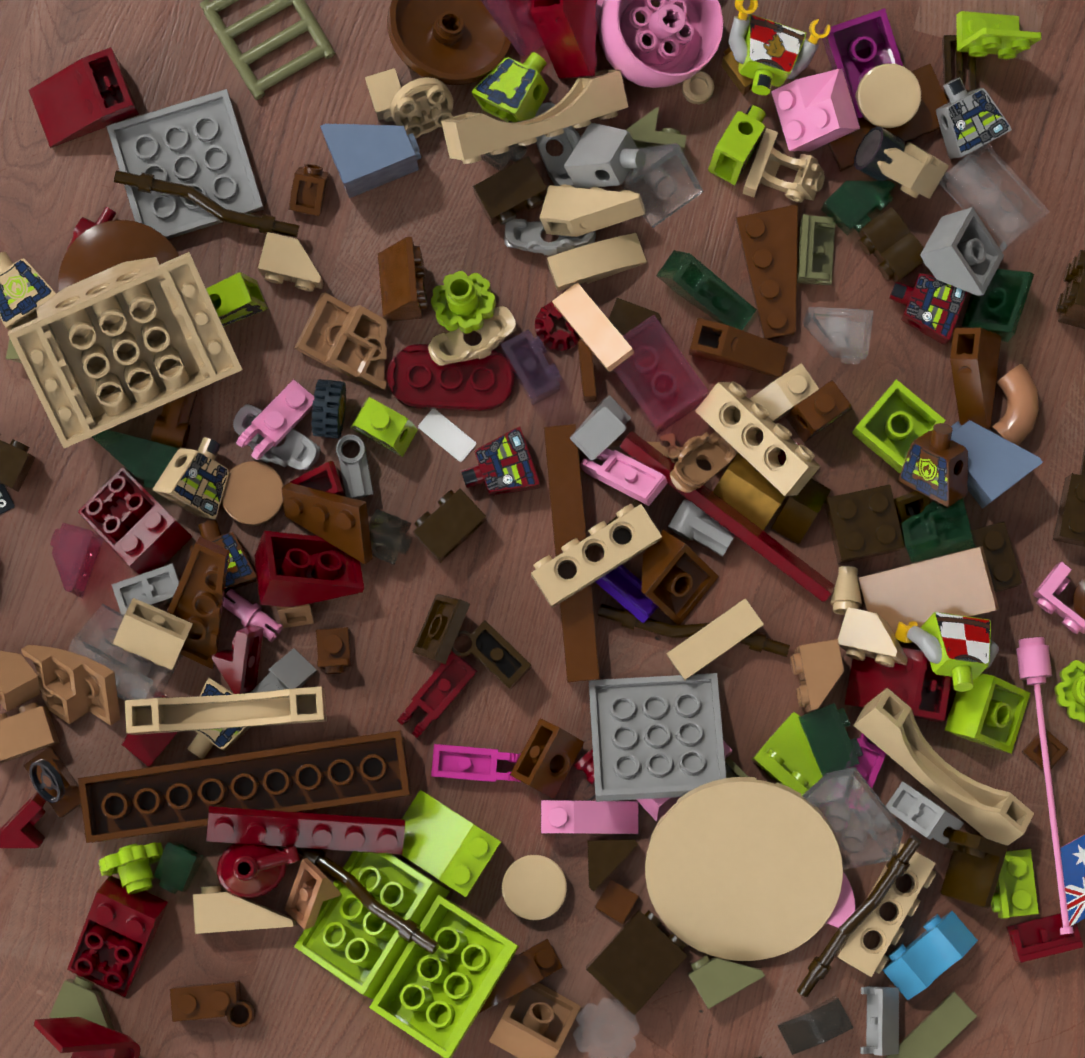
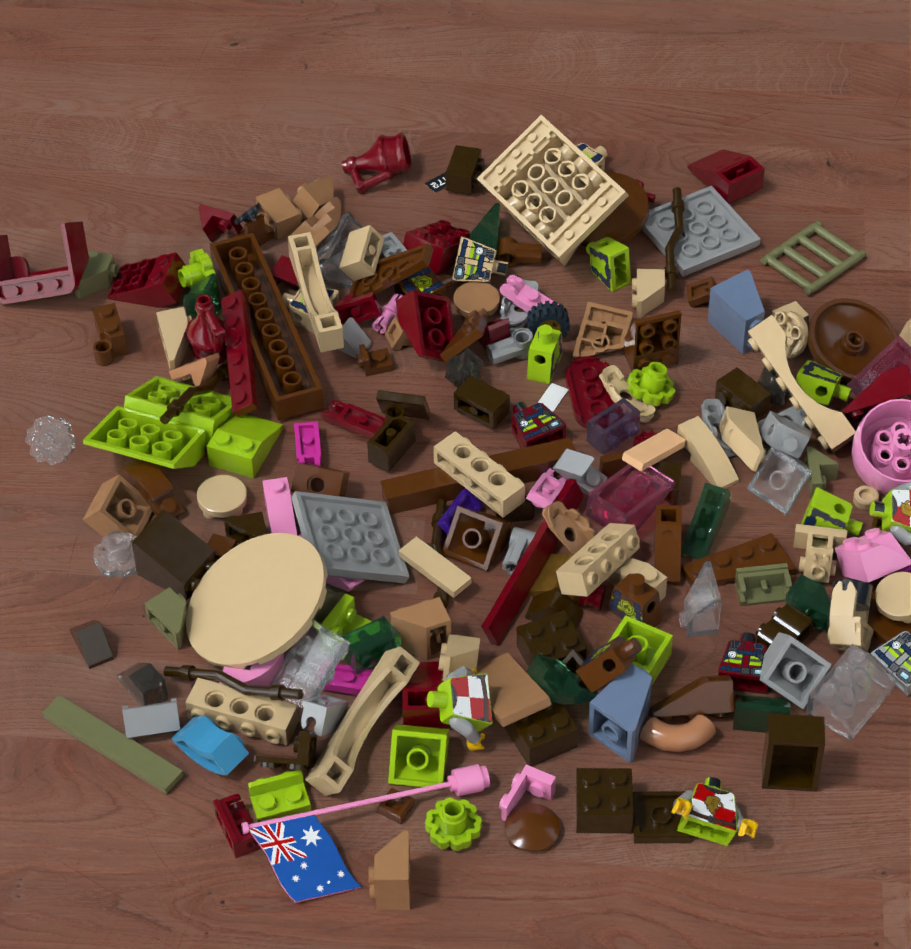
camera: 75 degrees right, 35 degrees down
clear pink slope [50,523,104,598] -> none
tan cone [830,566,862,615] -> none

